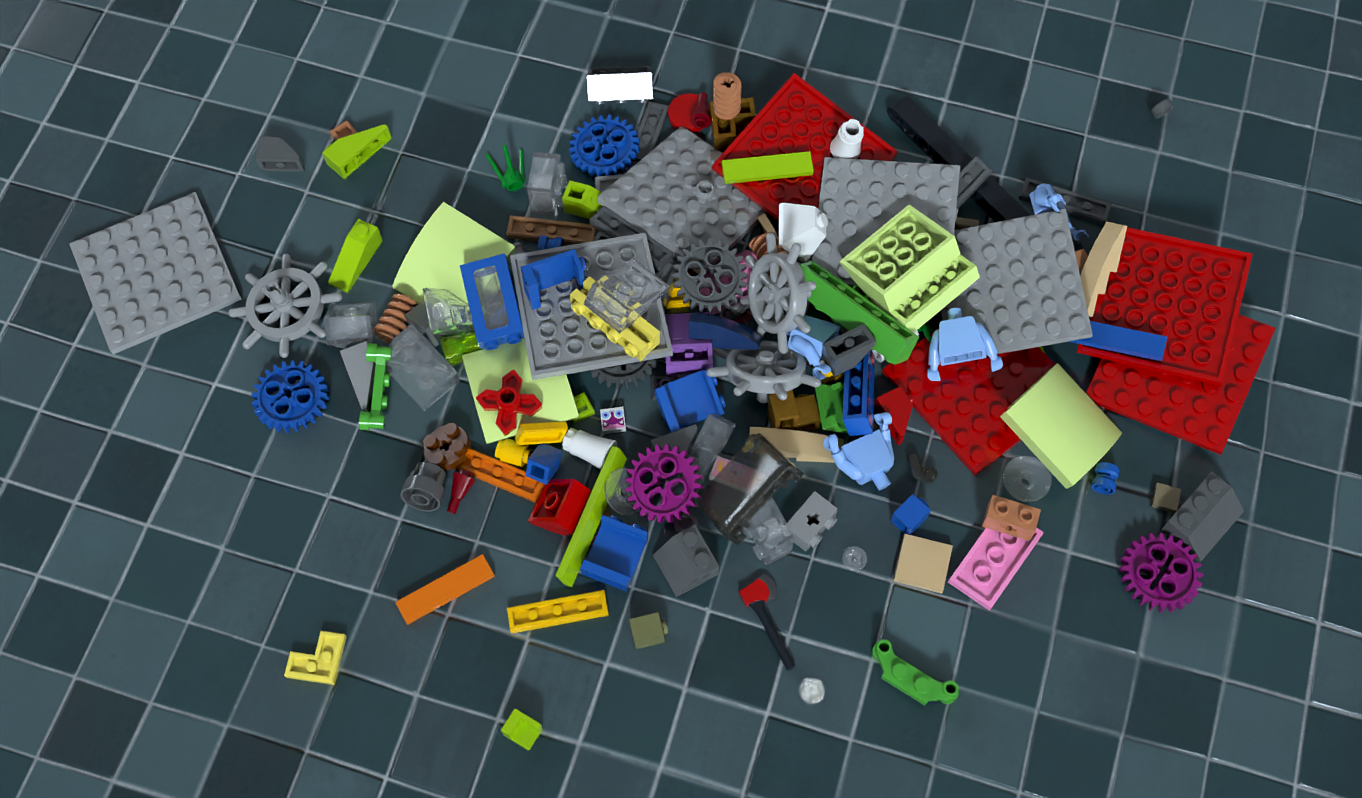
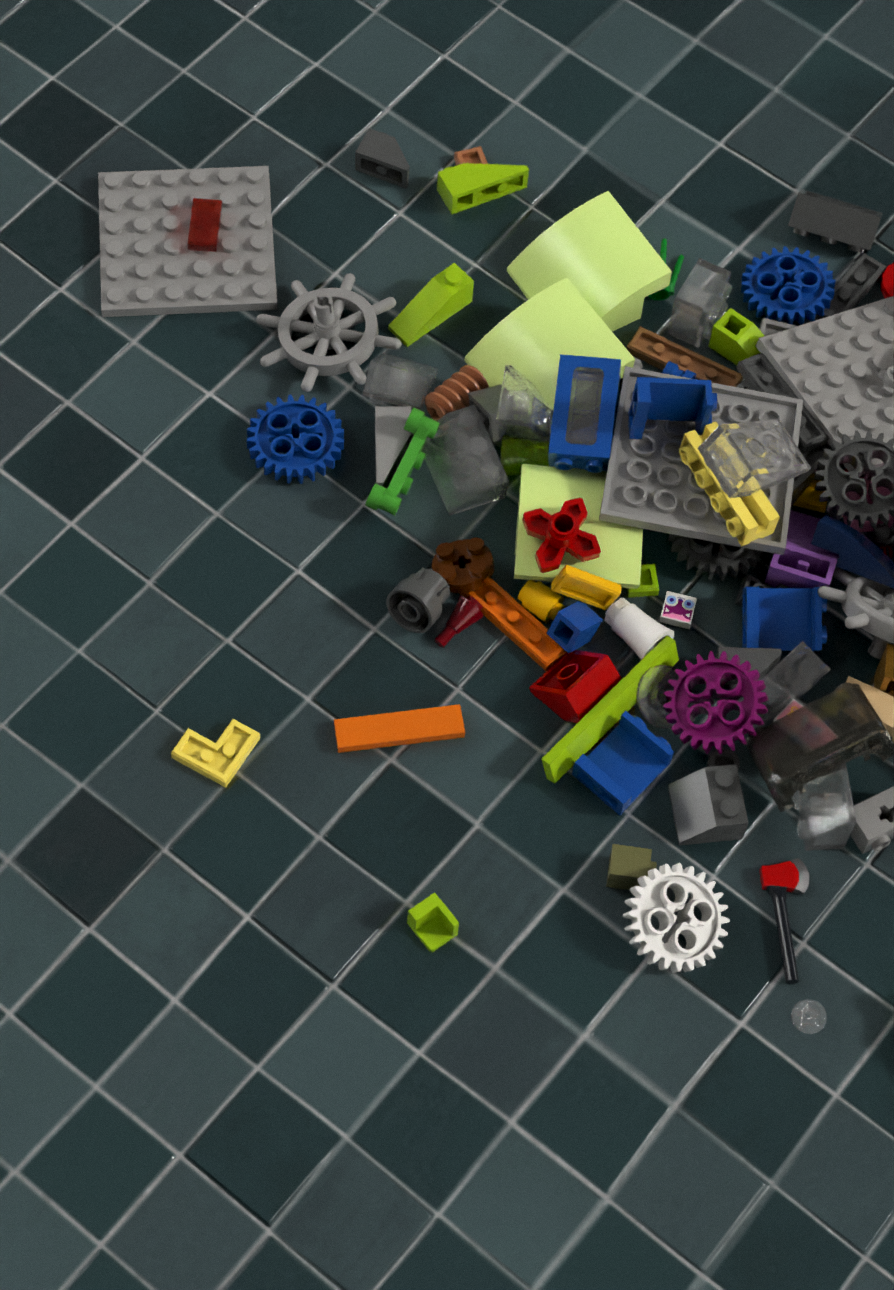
camera: 15 degrees right, 5 degrees down
yellow tile [507,590,609,634] -> none
none -> clear red tile [187,198,222,252]
none -> yellowish green slope [507,191,672,332]
none -> white gear [623,863,730,973]

